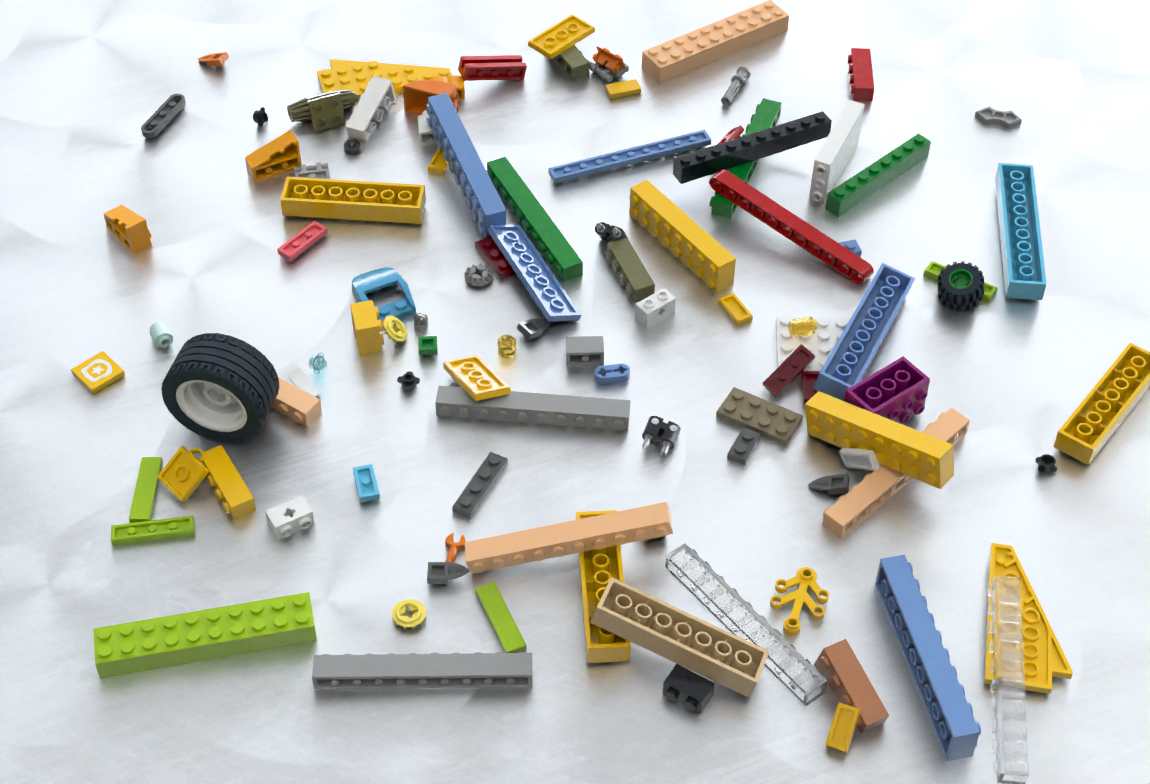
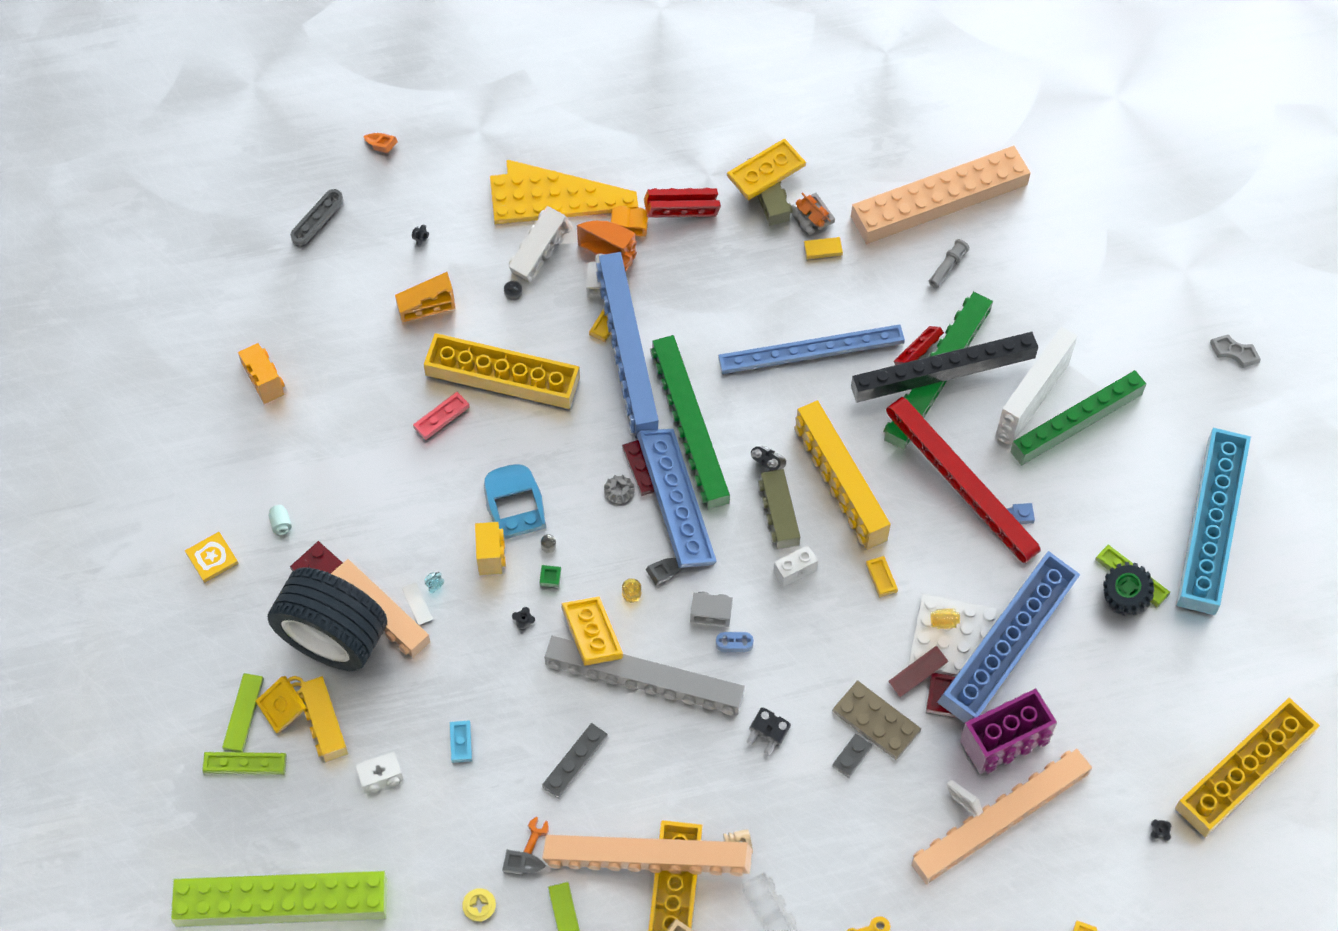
camera: 10 degrees right, 15 degrees up
olive plate [287,89,357,133] -> none
light grey plate [294,162,330,179] -> none
light yellow gear [382,316,408,343] -> none
yellow brick [805,391,954,489] -> none
dark grey plate [808,473,850,495] -> none
brick [847,48,875,101] -> none

